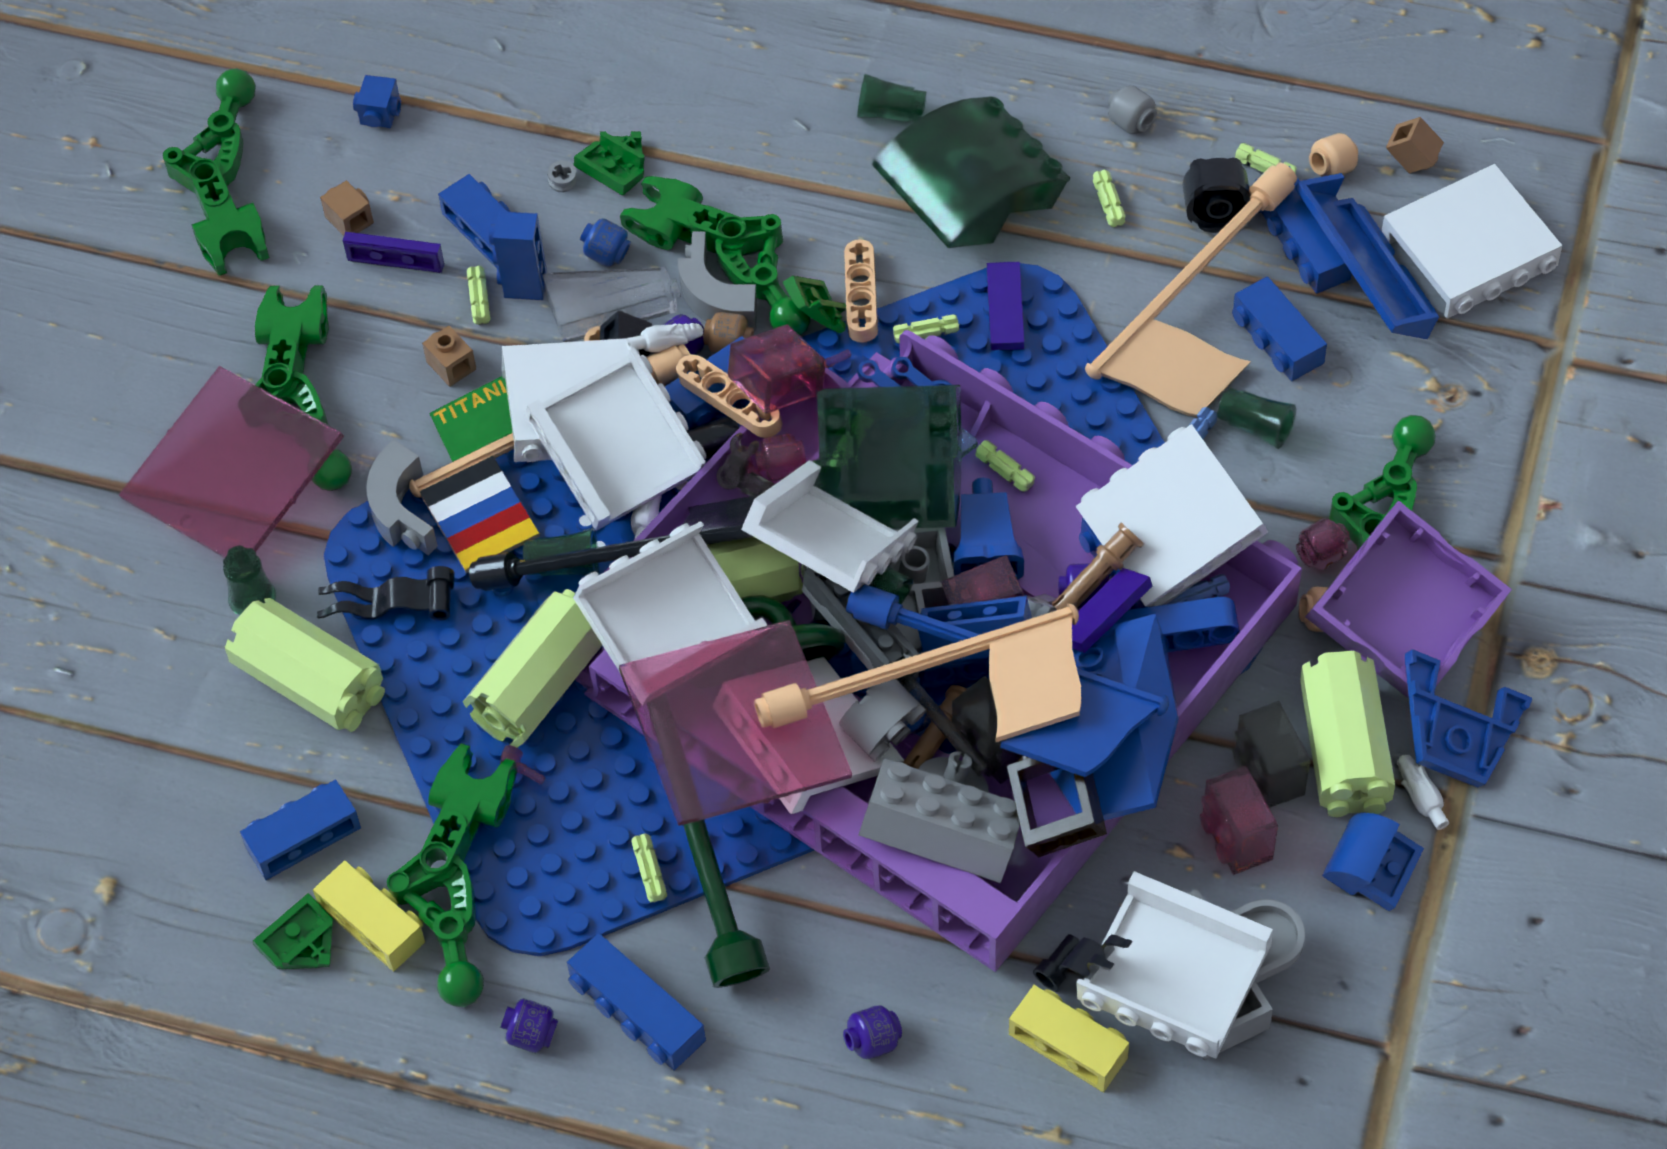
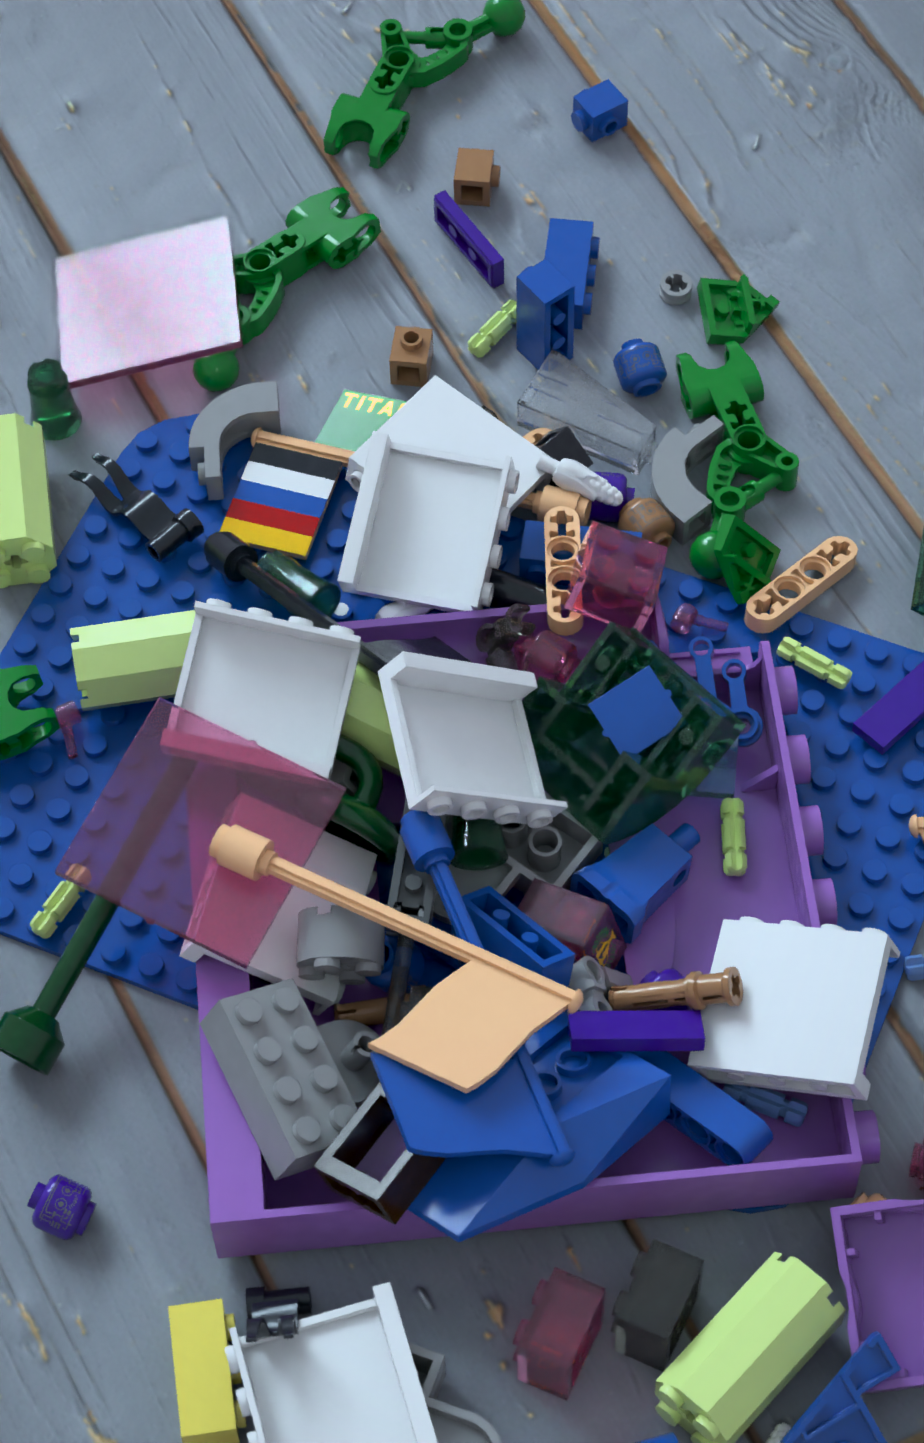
camera: 45 degrees right, 0 degrees up
none -> blue piece [588,665,686,763]

